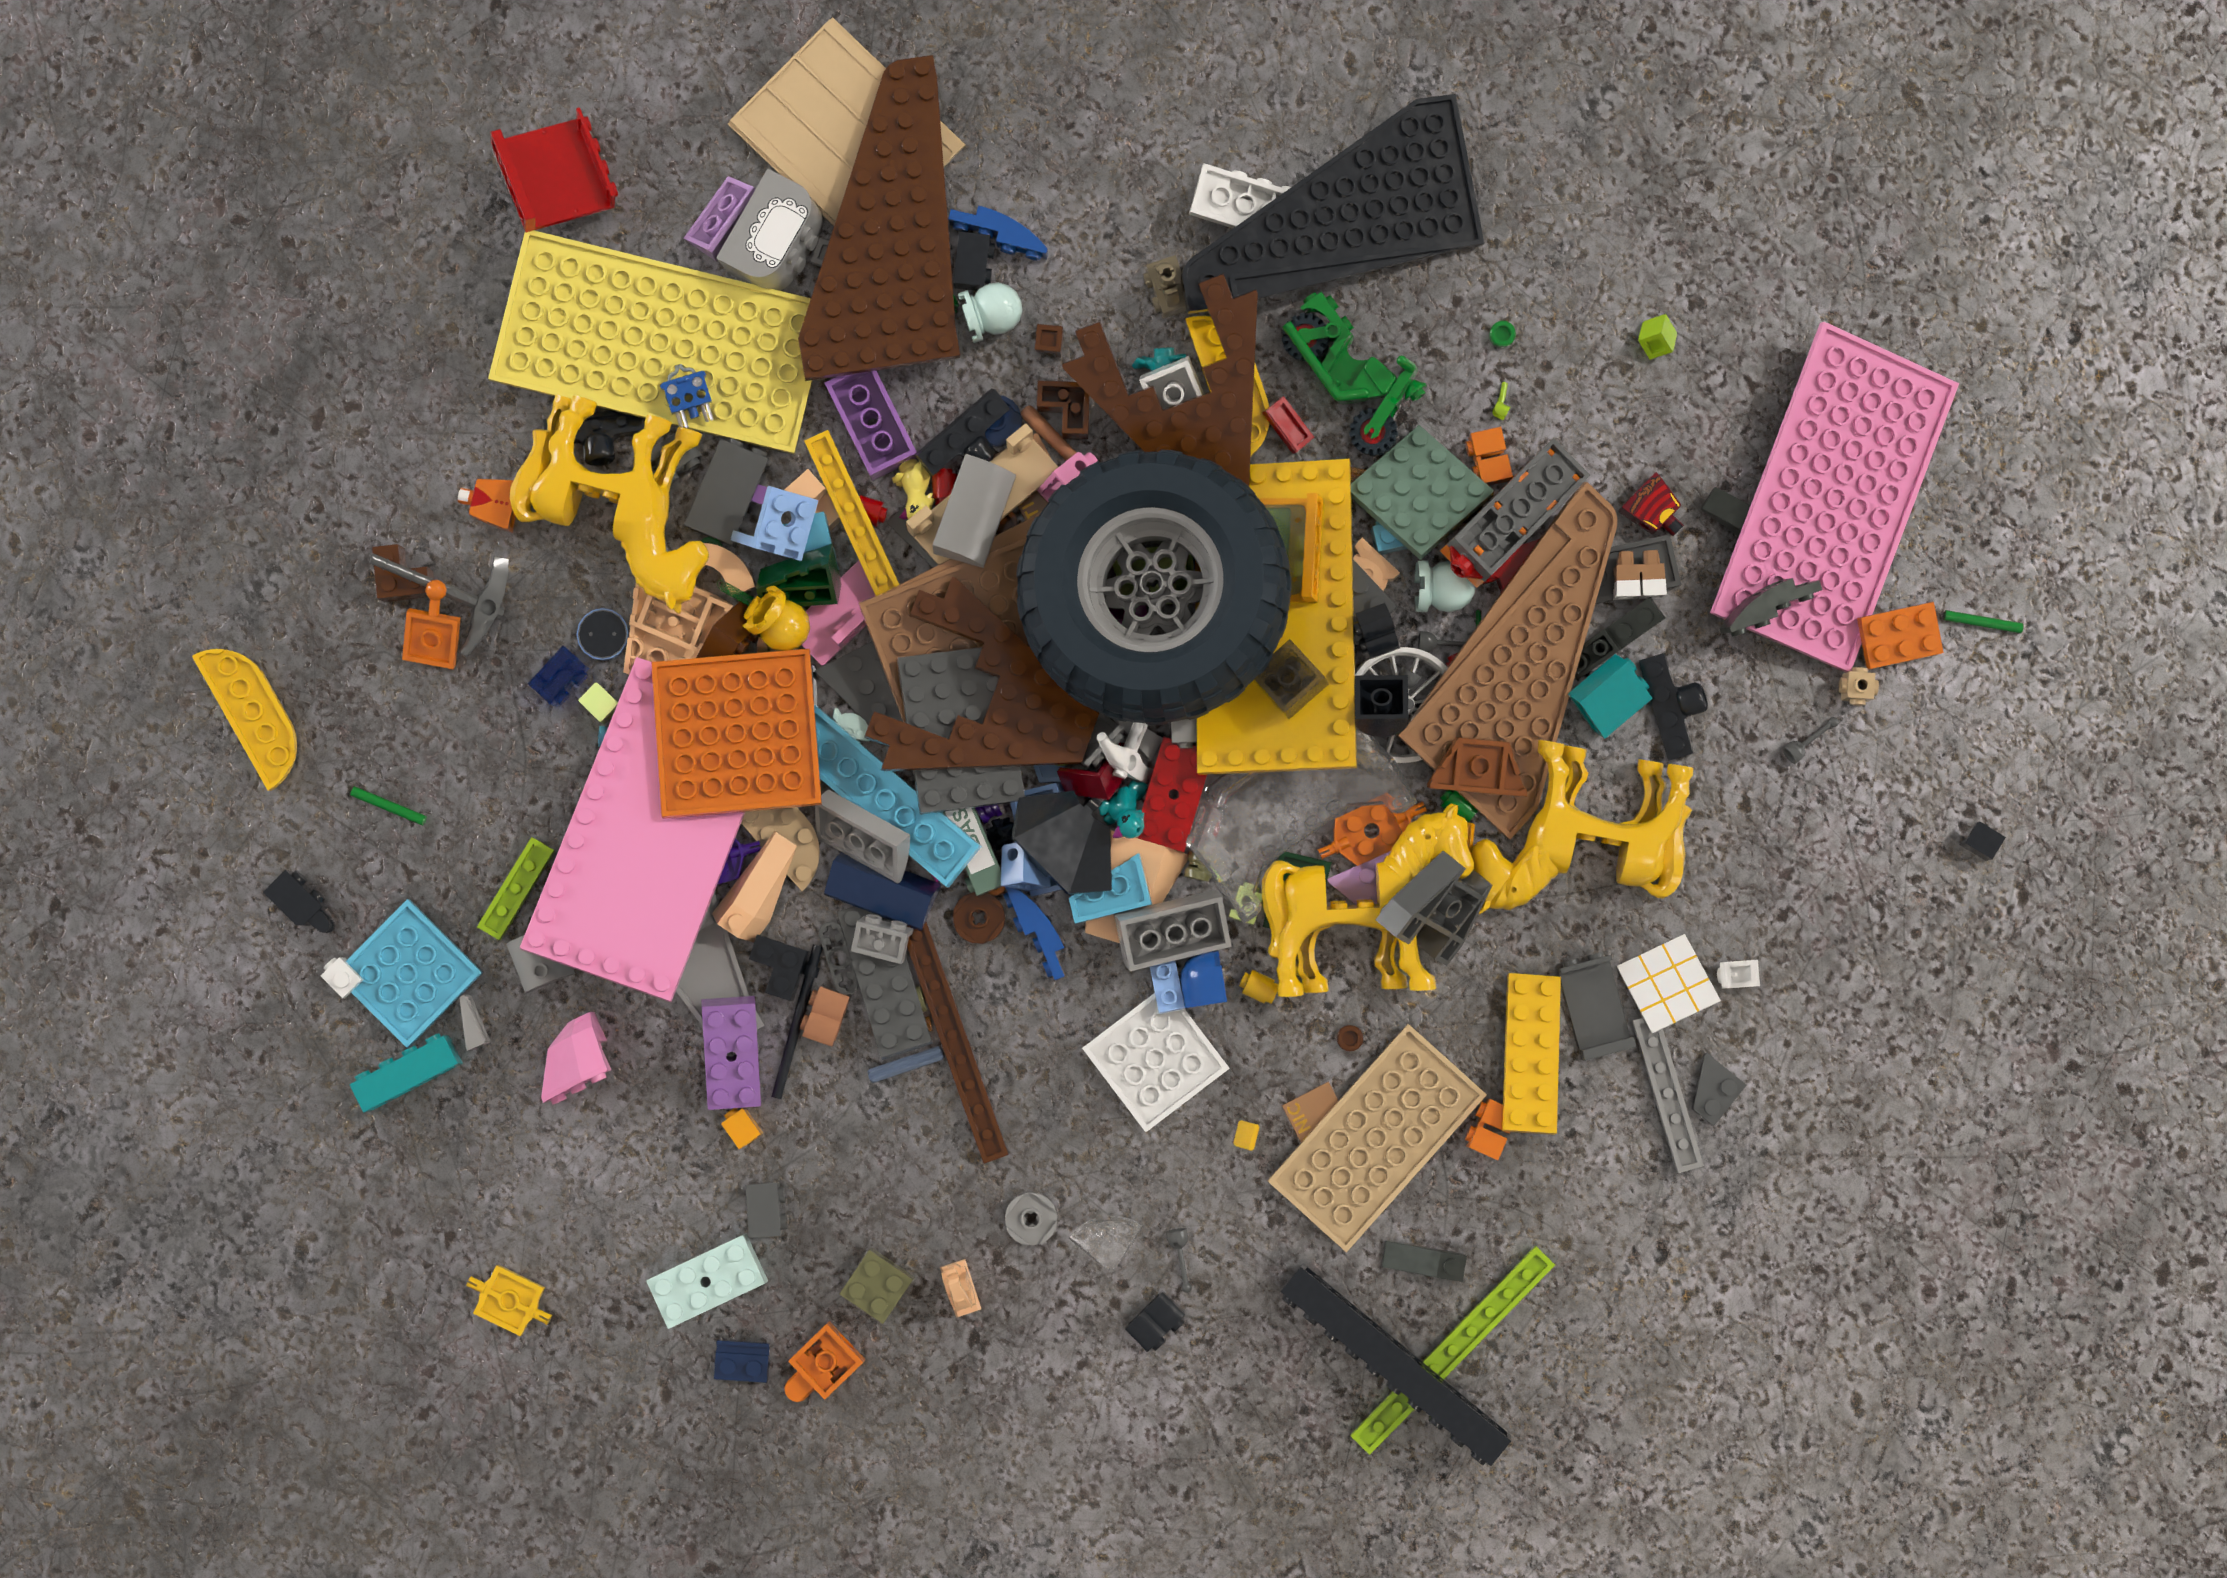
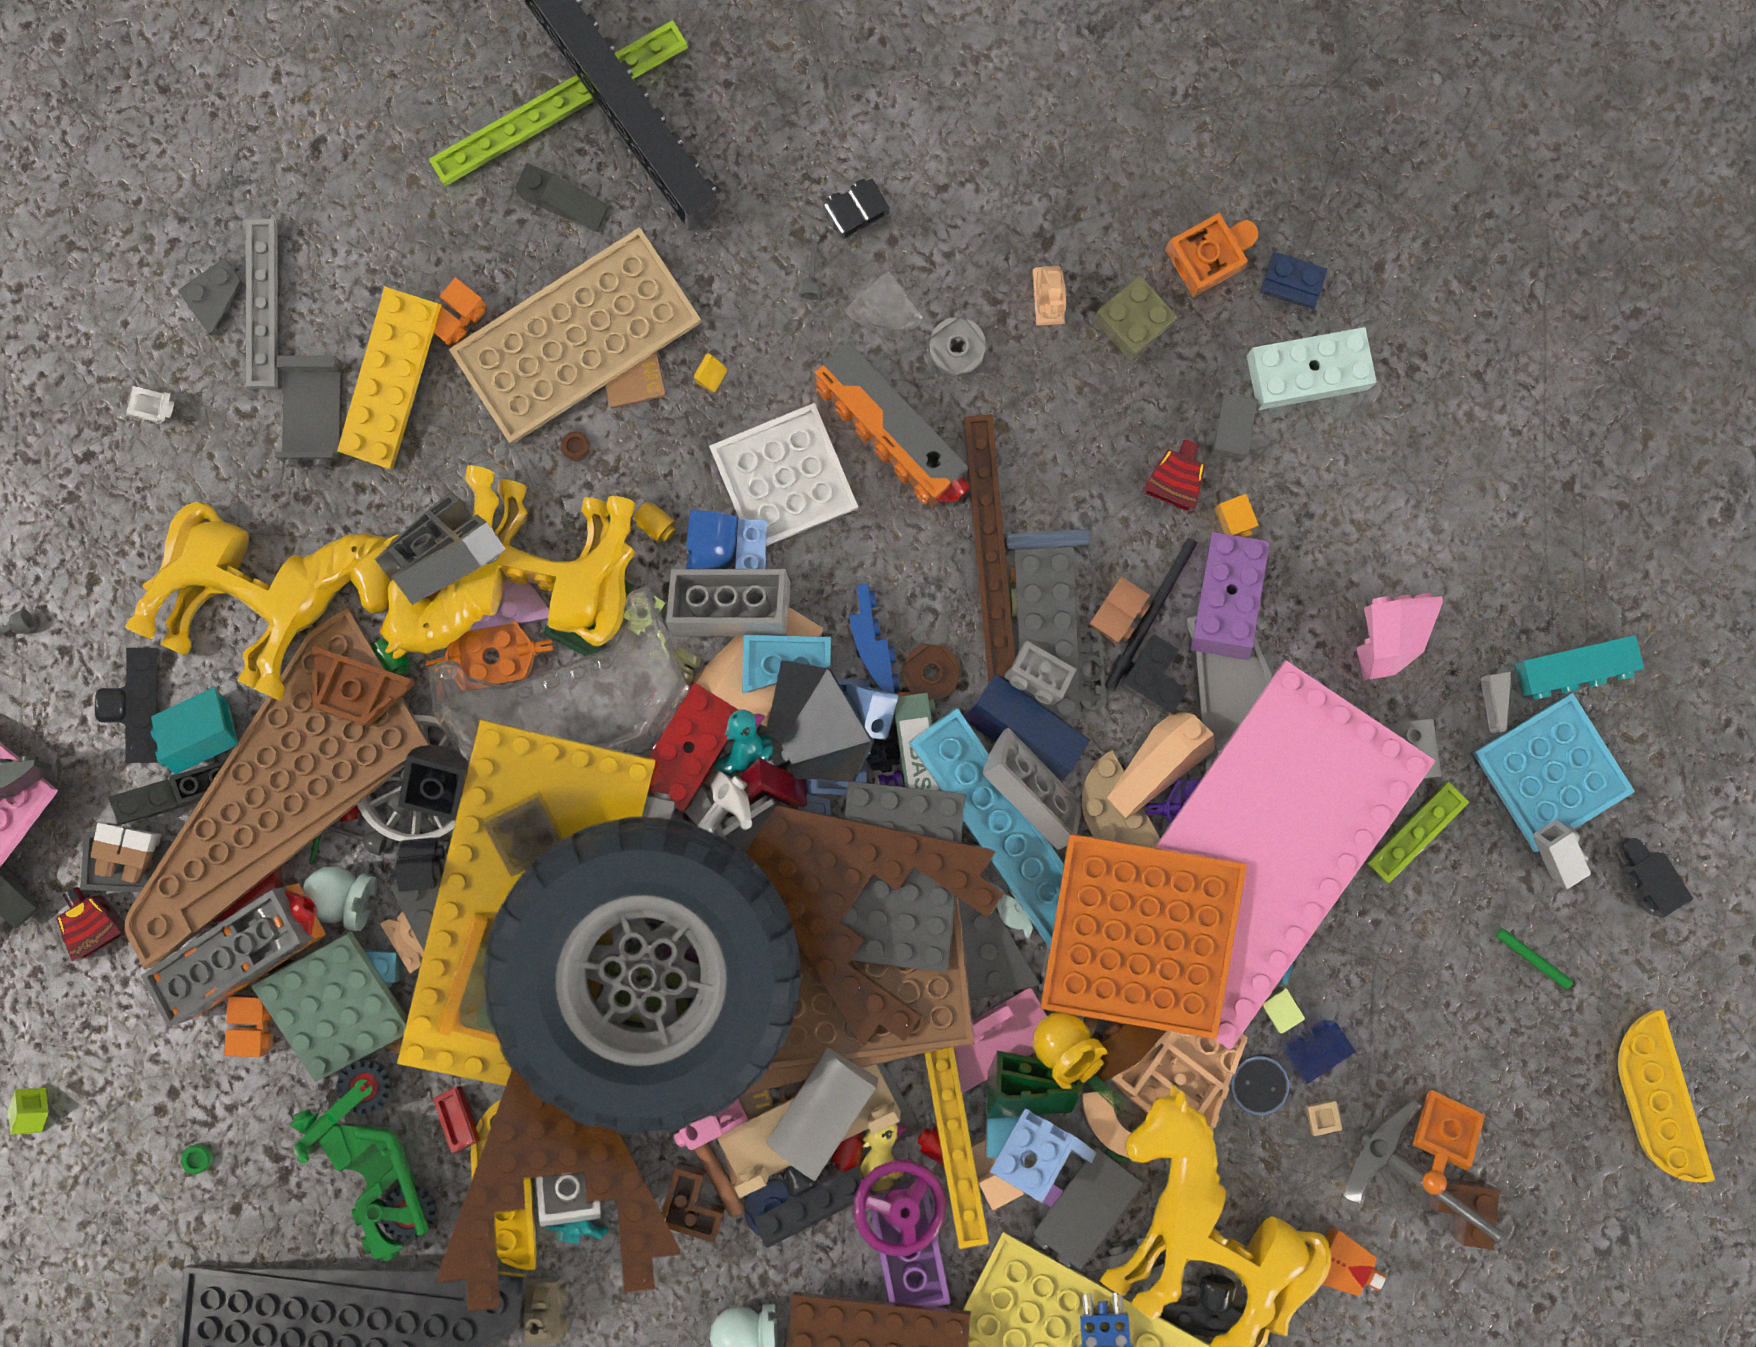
camera: 170 degrees left, 0 degrees up
white bracket [321,957,364,998] -> none
yellow plate [466,1265,552,1336] -> none
reddish brown panel [1035,324,1064,358] -> none
lime hand [1492,382,1510,420] -> none
white piece [1617,934,1721,1034] -> none
none -> piece [815,341,969,507]
none -> magenta piece [853,1160,946,1256]
none -> dark red torso [1141,440,1205,513]
none -> tan tile [1305,1100,1342,1136]
none -> brick [1532,819,1591,889]

